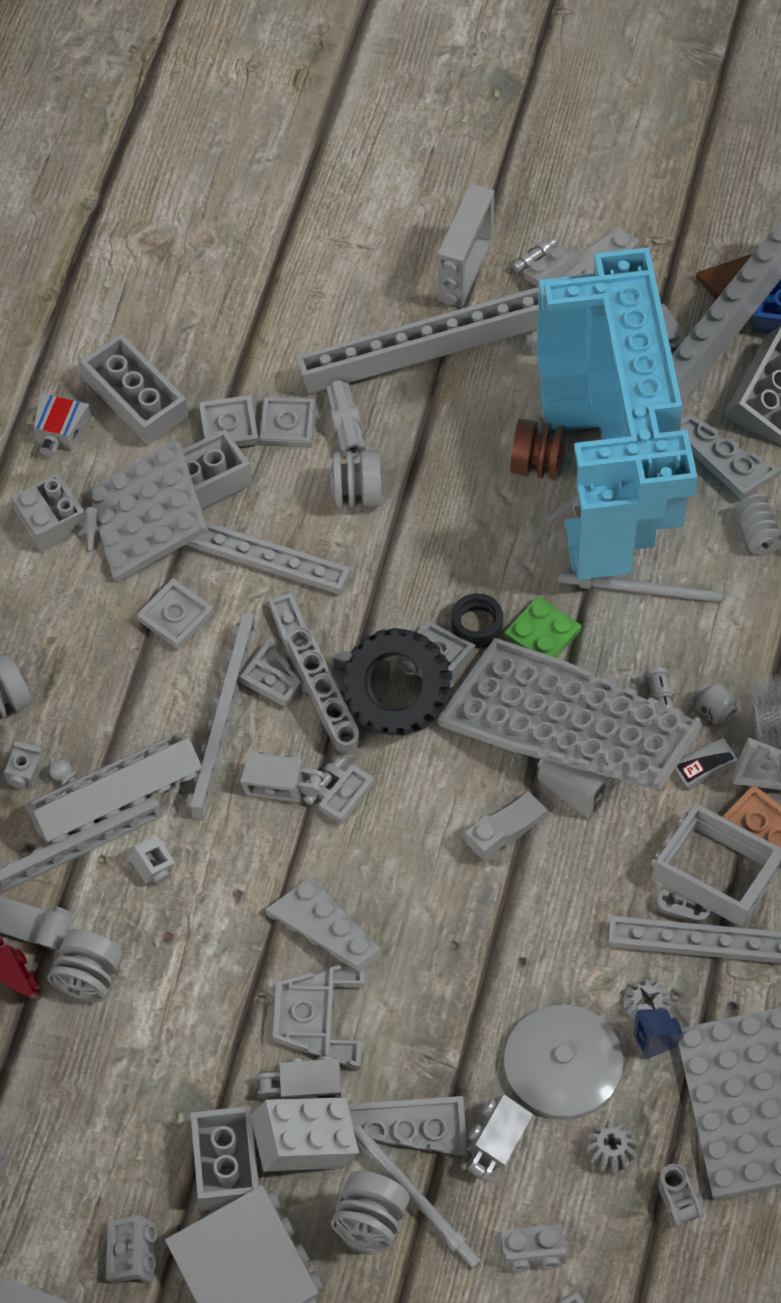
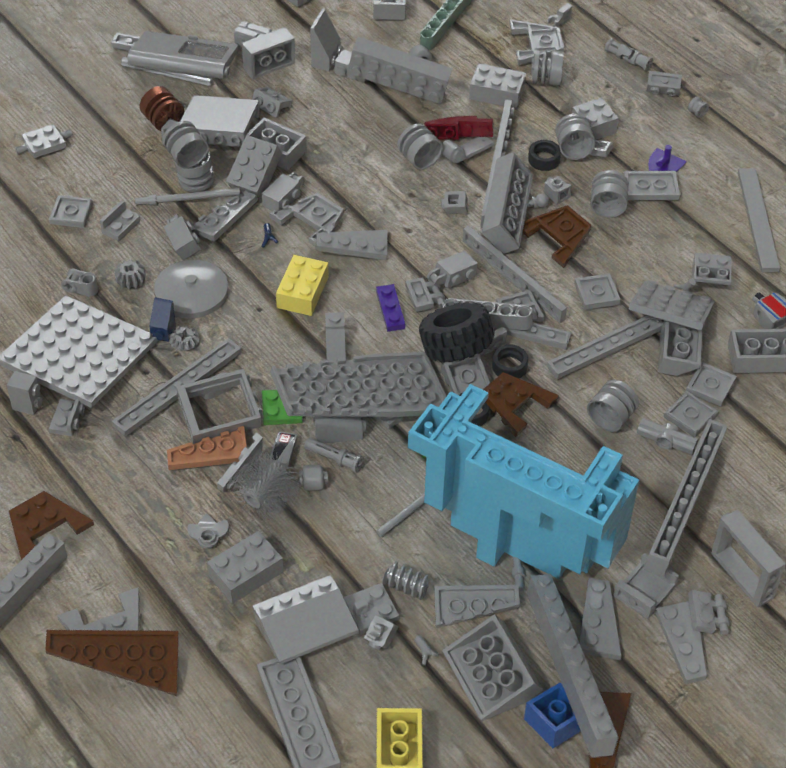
camera: 125 degrees right, 10 degrees down
none -> dark blue bar [261,223,278,248]
none -> bright green plate [262,390,302,425]
none -> light yellow brick [276,255,329,316]
none -> dark purple plate [376,284,405,332]
none -> reddish brown wing [483,372,559,437]
none -> black tyre [492,344,528,378]
none -> reddish brown wing [522,205,592,268]

